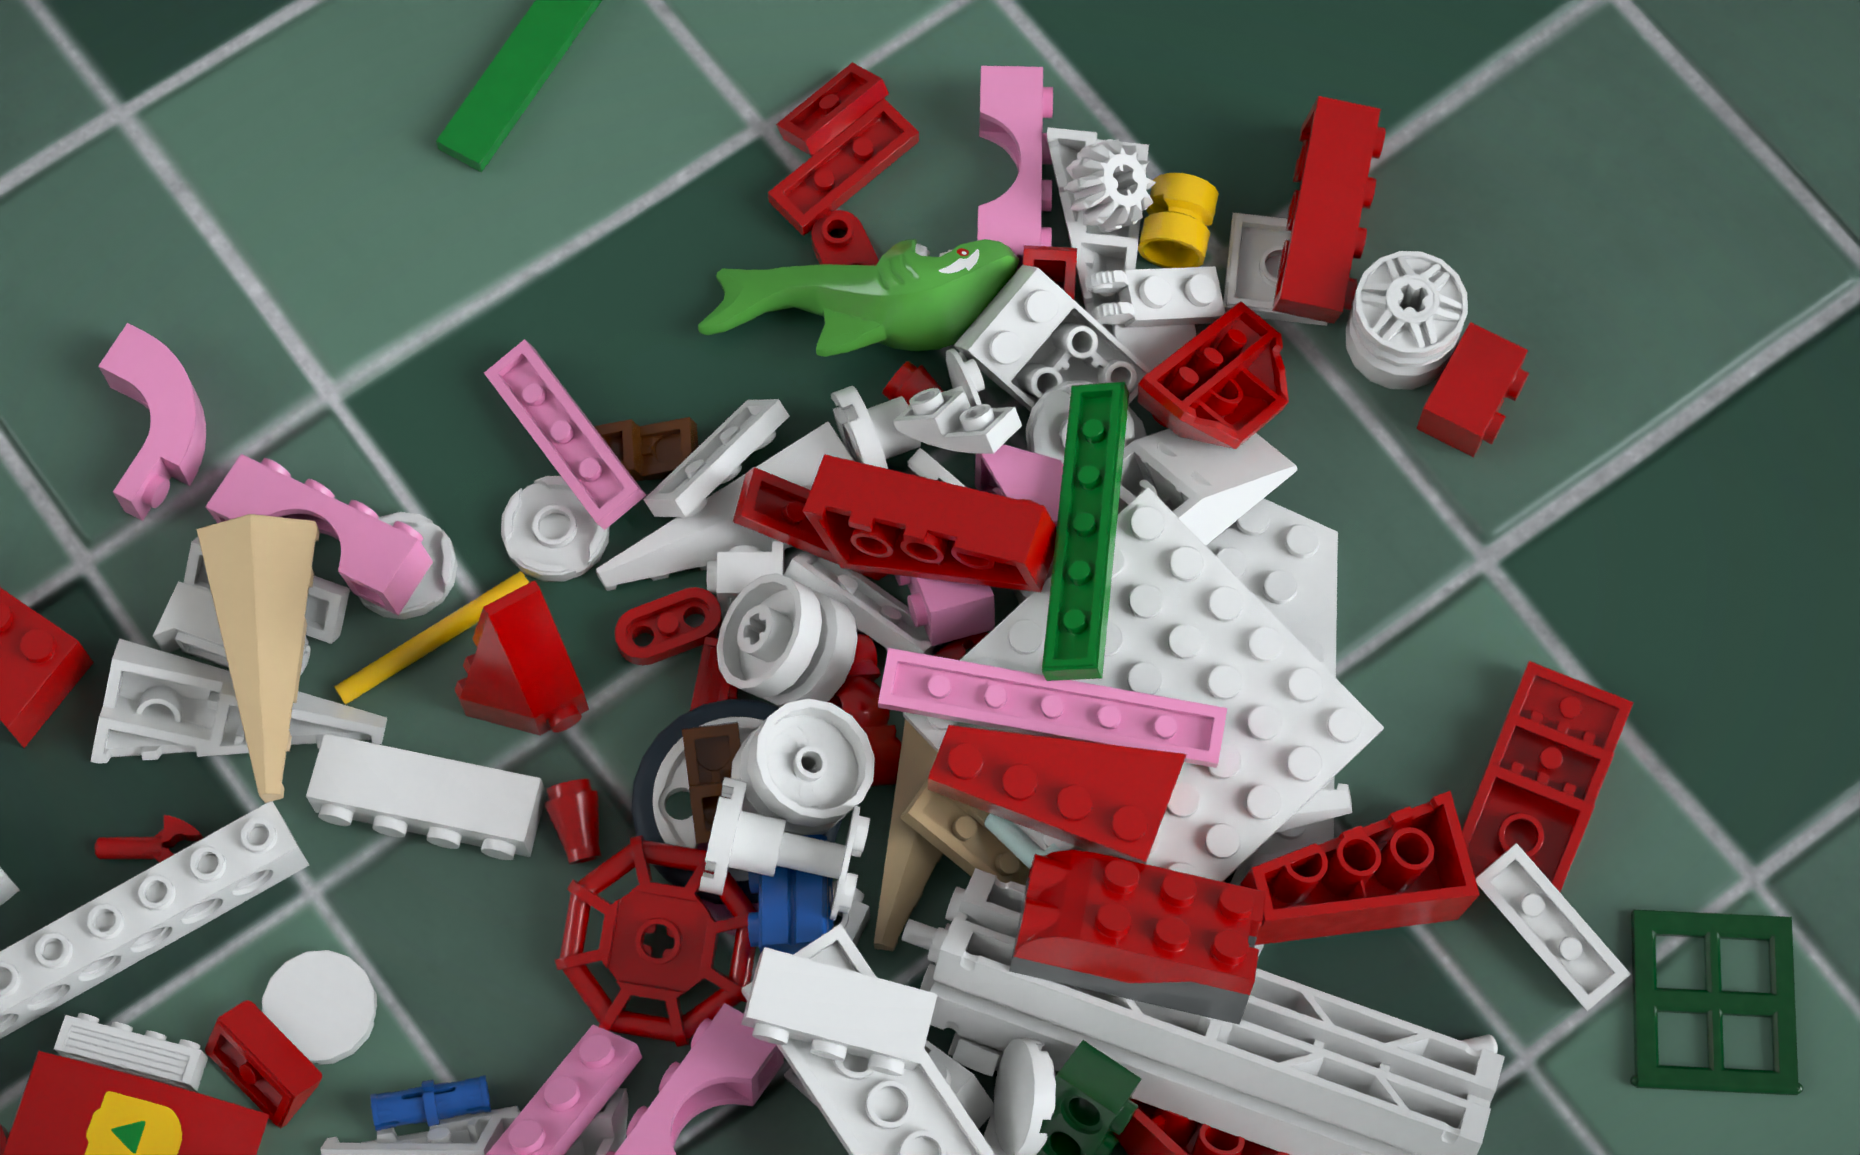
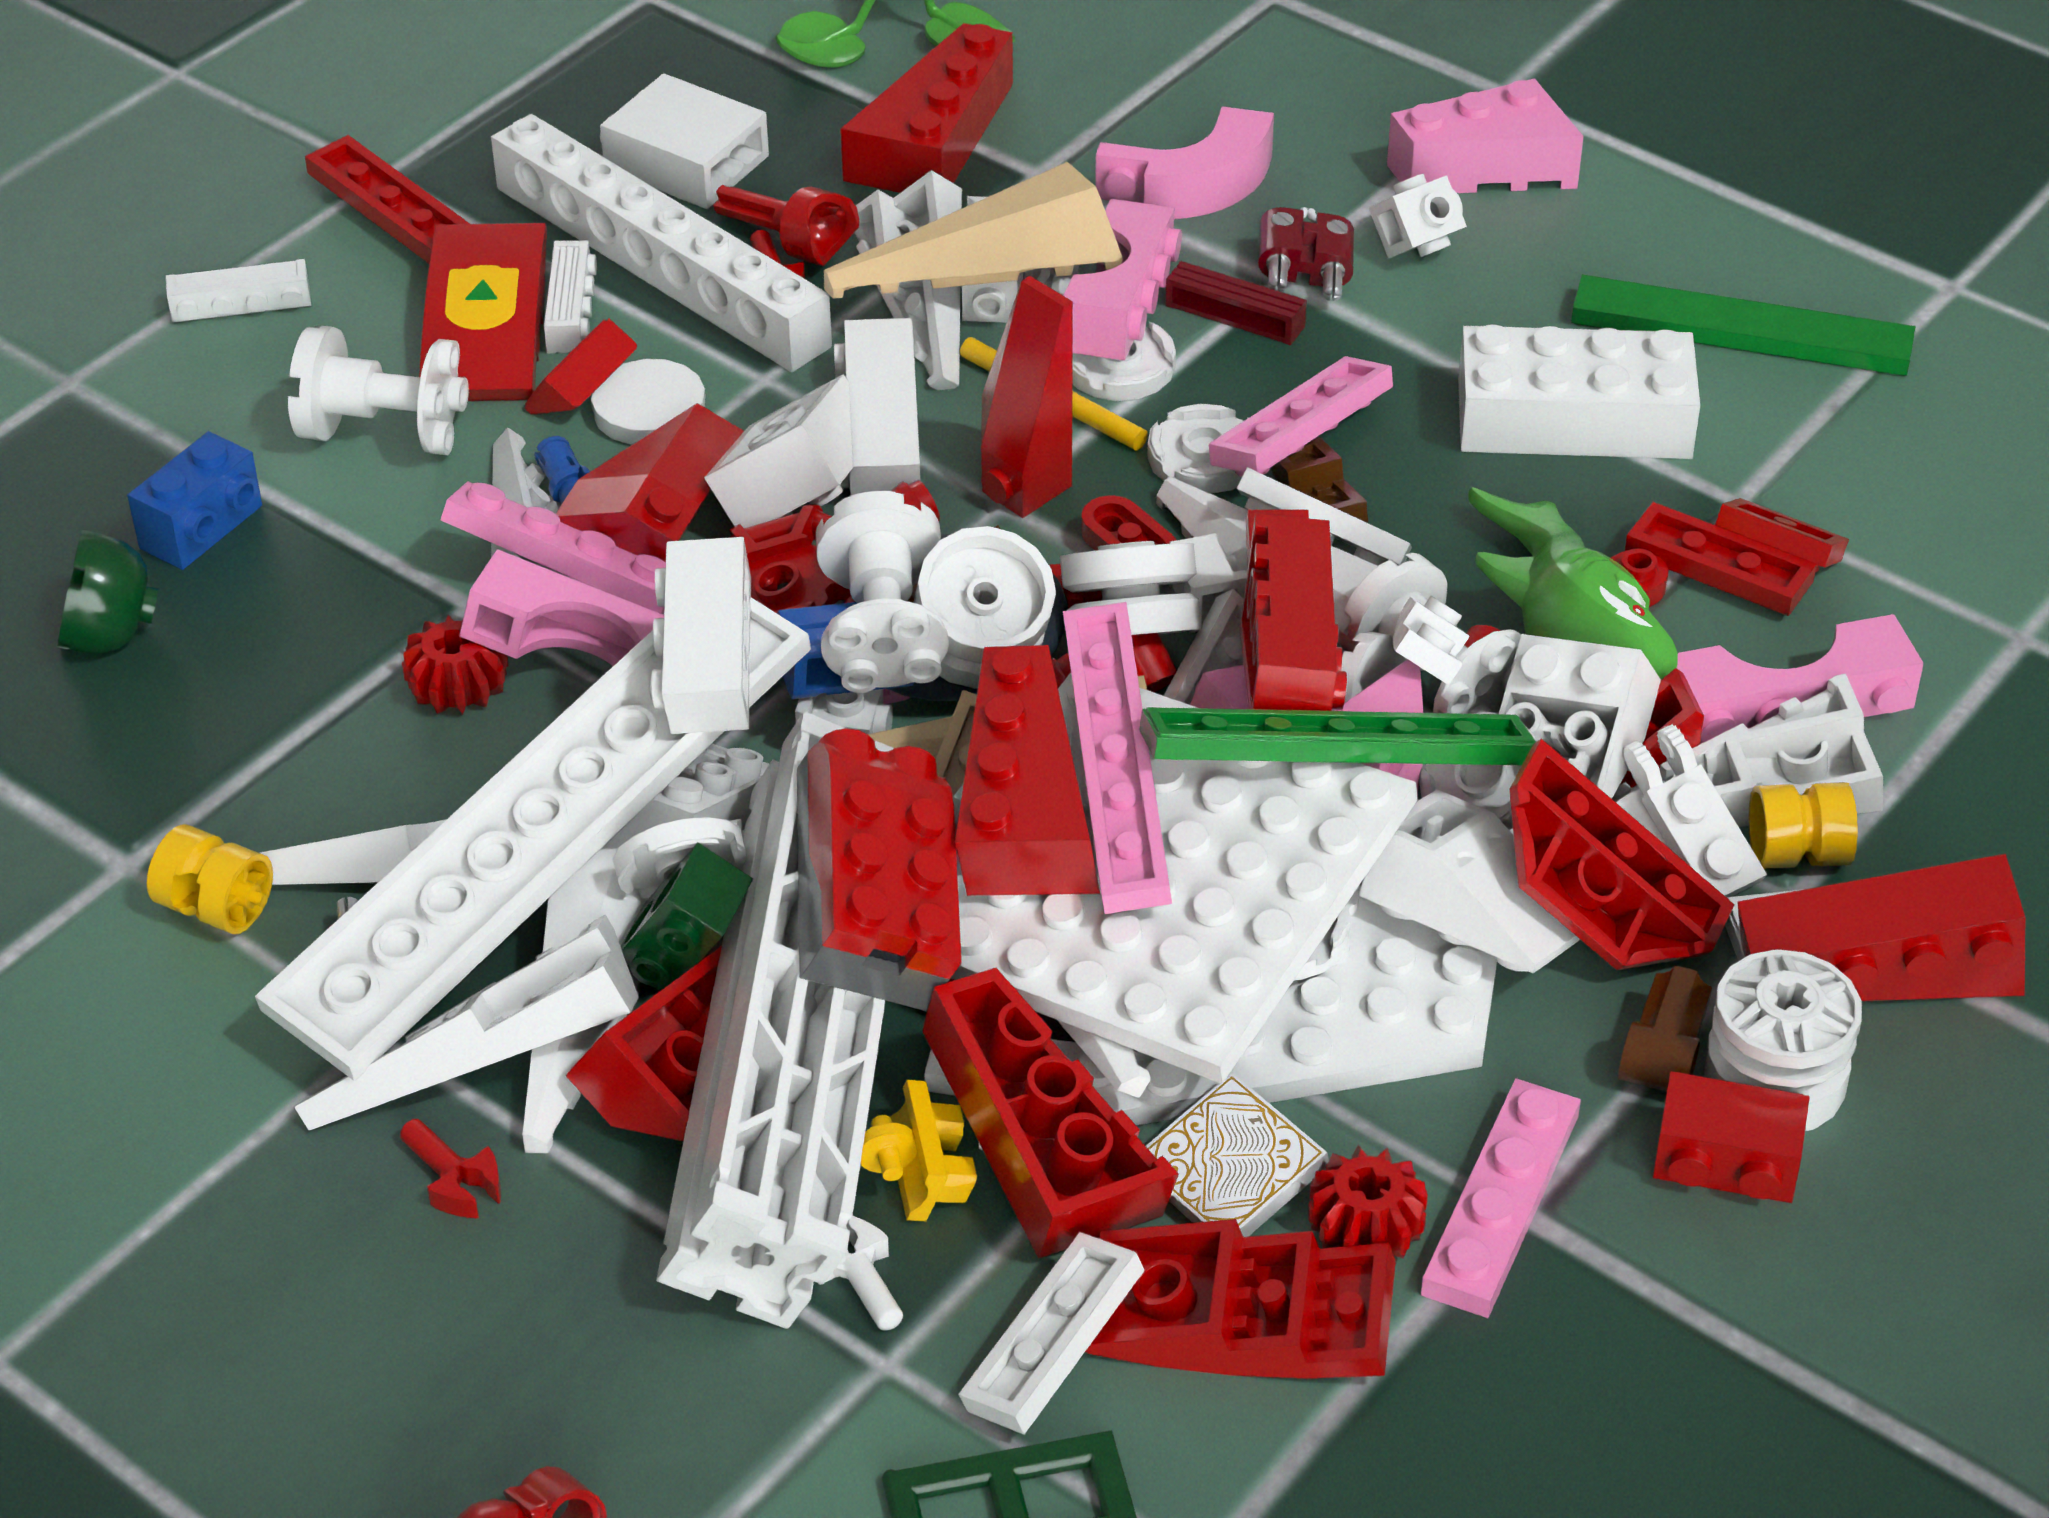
camera: 75 degrees right, 25 degrees down
white gear [1063,139,1156,231] -> none
none -> red wedge [556,403,744,562]
none -> white slope [704,374,853,528]
none -> red piece [713,185,859,266]
none -> yellow hips [860,1080,977,1222]
none -> tile [1146,1072,1329,1237]
none -> dark red piece [1166,261,1307,346]
none -> dark red piece [1258,207,1354,301]
none -> red gear [1308,1144,1428,1259]
none -> white brick [1369,174,1467,259]
none -> bright pink wedge [1387,78,1583,193]
none -> bright pink plate [1421,1078,1581,1318]
none -> white brick [1458,325,1700,459]
none -> reddish brown piece [1618,966,1712,1092]

